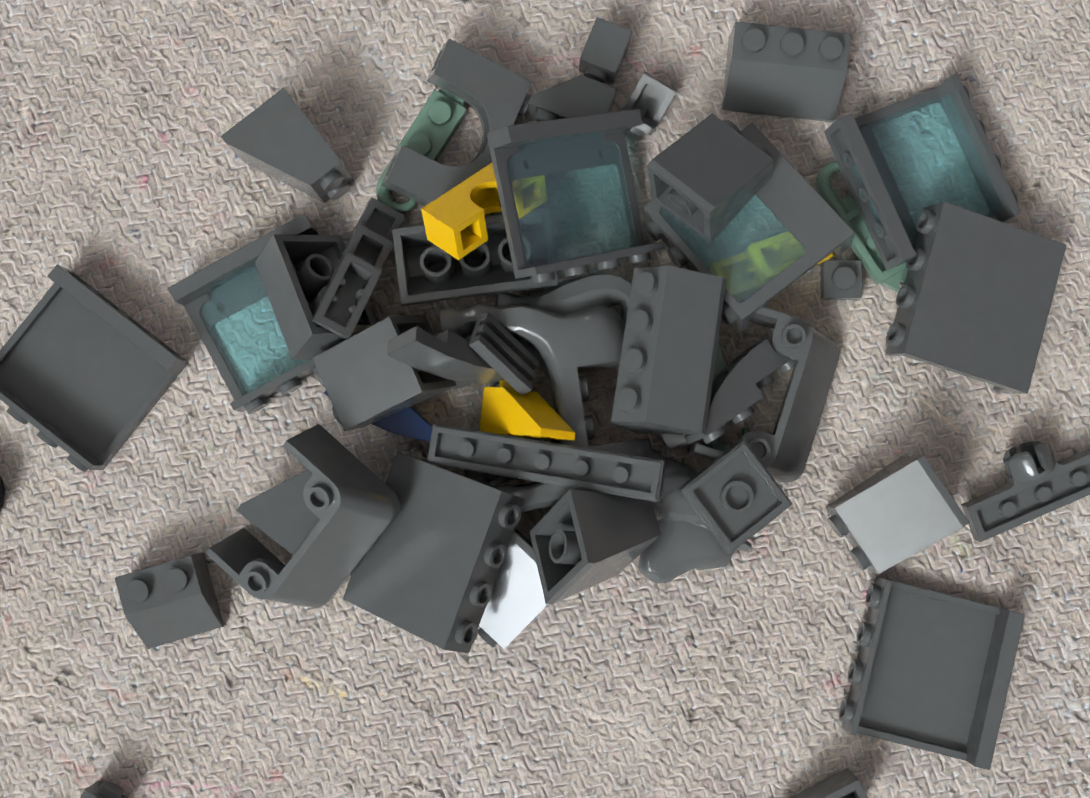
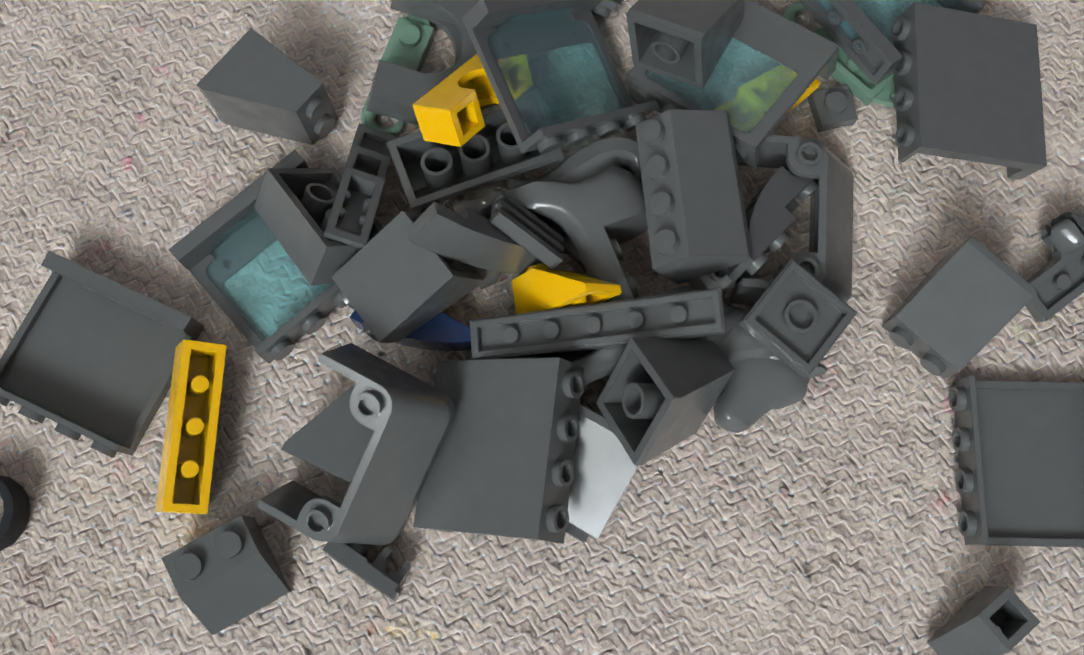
camera: 15 degrees left, 10 degrees down
none -> yellow brick [155,339,227,514]
none -> dark grey plate [322,542,411,603]

